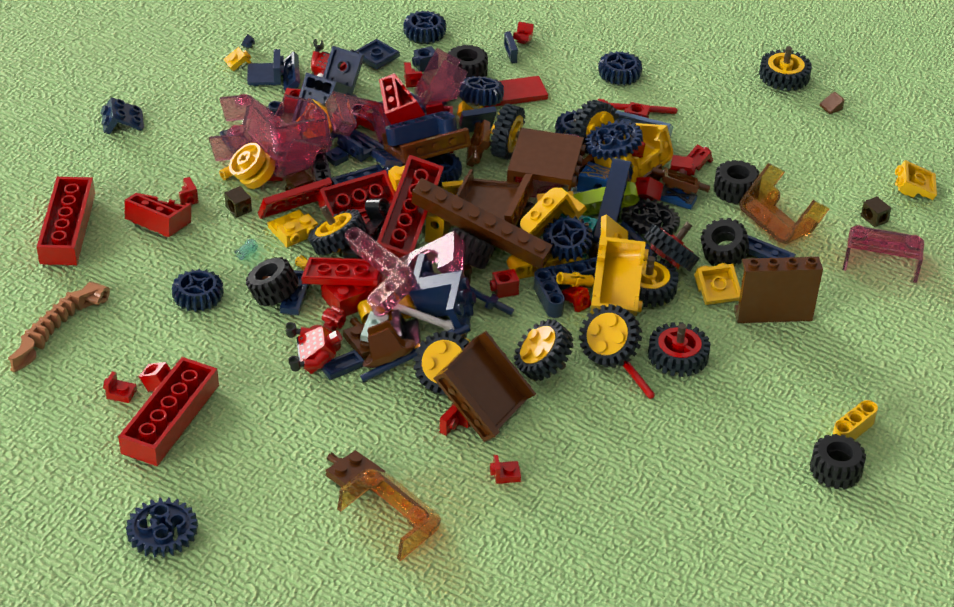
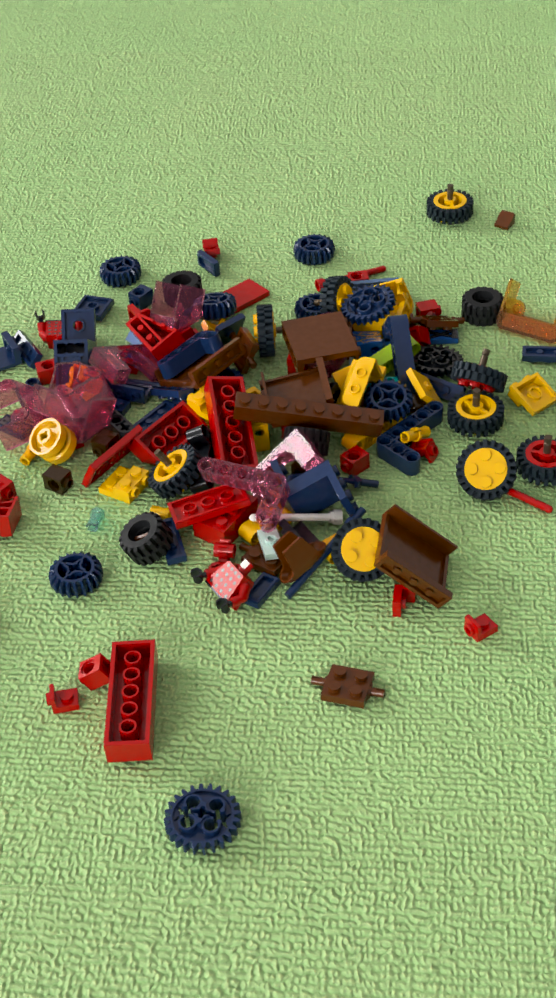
camera: 20 degrees left, 0 degrees up
clear orange windscreen [338,468,441,561] -> none
black wheel [514,319,574,381] -> none
yellow windscreen [590,236,649,316] -> none
red bracket [686,144,713,171] -> none
black tyre [701,218,750,266] -> none

